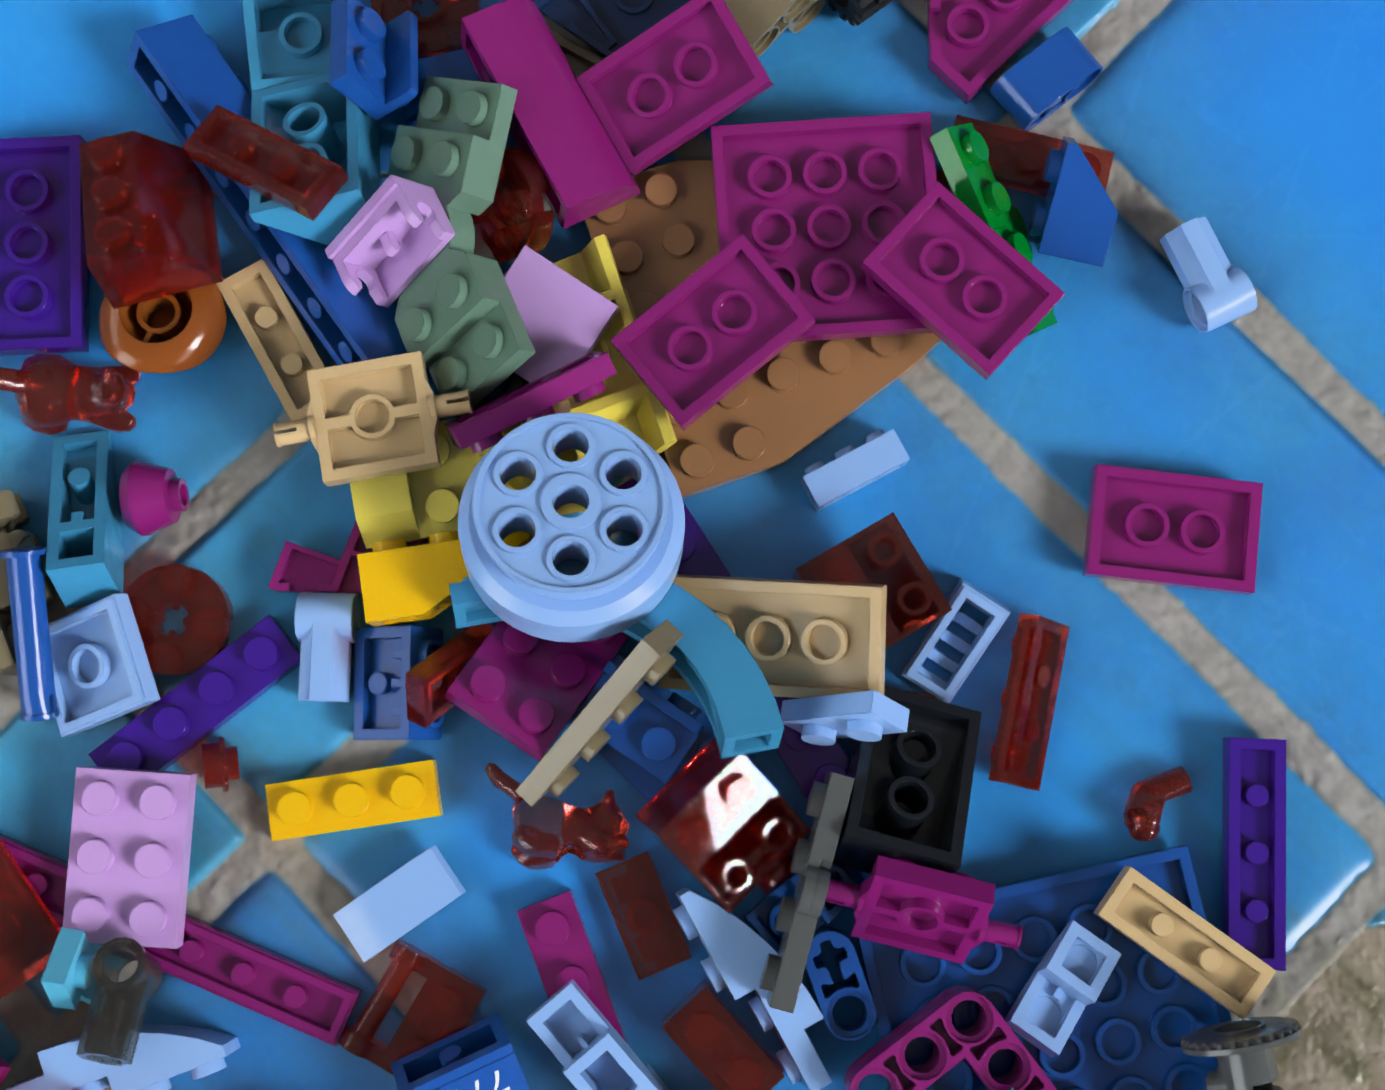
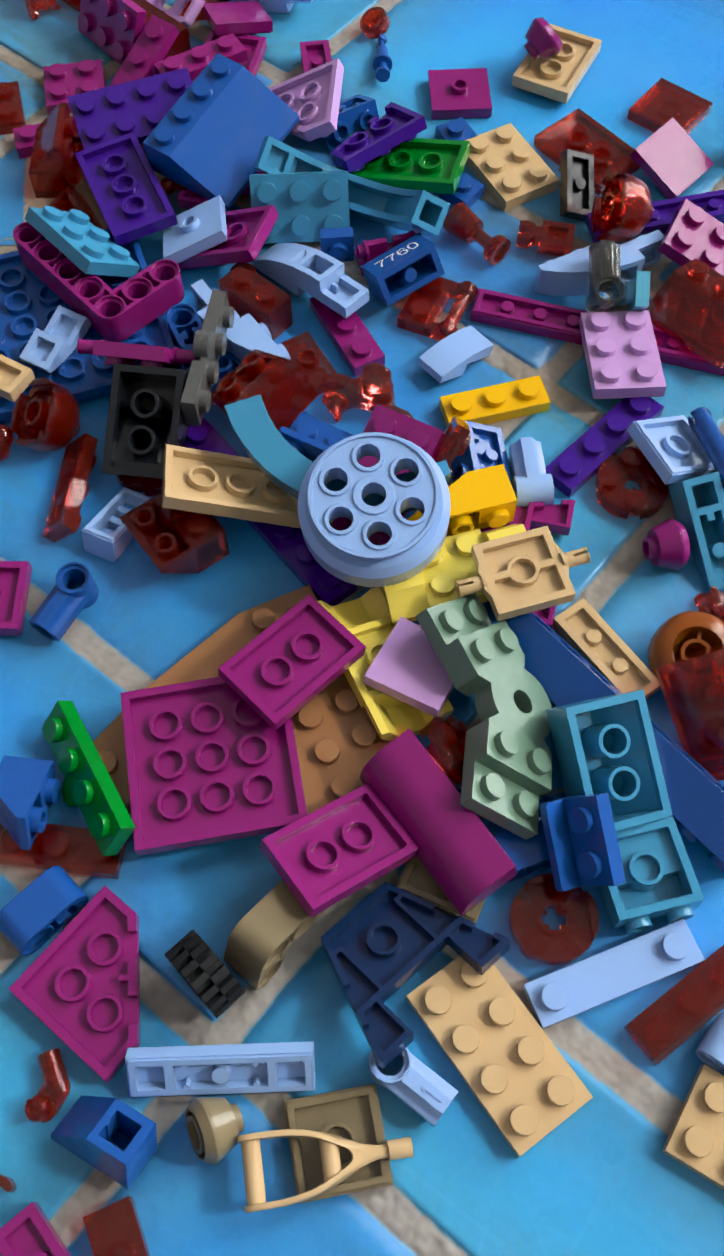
camera: 175 degrees right, 20 degrees down
clear red tile [182,105,348,221] -> none
clear red plate [202,736,240,793] -> none
lavender hinge [325,174,456,308] -> none
magenta plate [444,350,617,453] -> none
plate [515,619,684,807] -> none
light blue plate [780,690,910,746] -> none
light blue piece [800,429,910,512] -> none
magenta plate [860,182,1066,380] -> none
none -> clear red cylinder [11,377,80,453]
none -> blue piece [29,562,99,642]

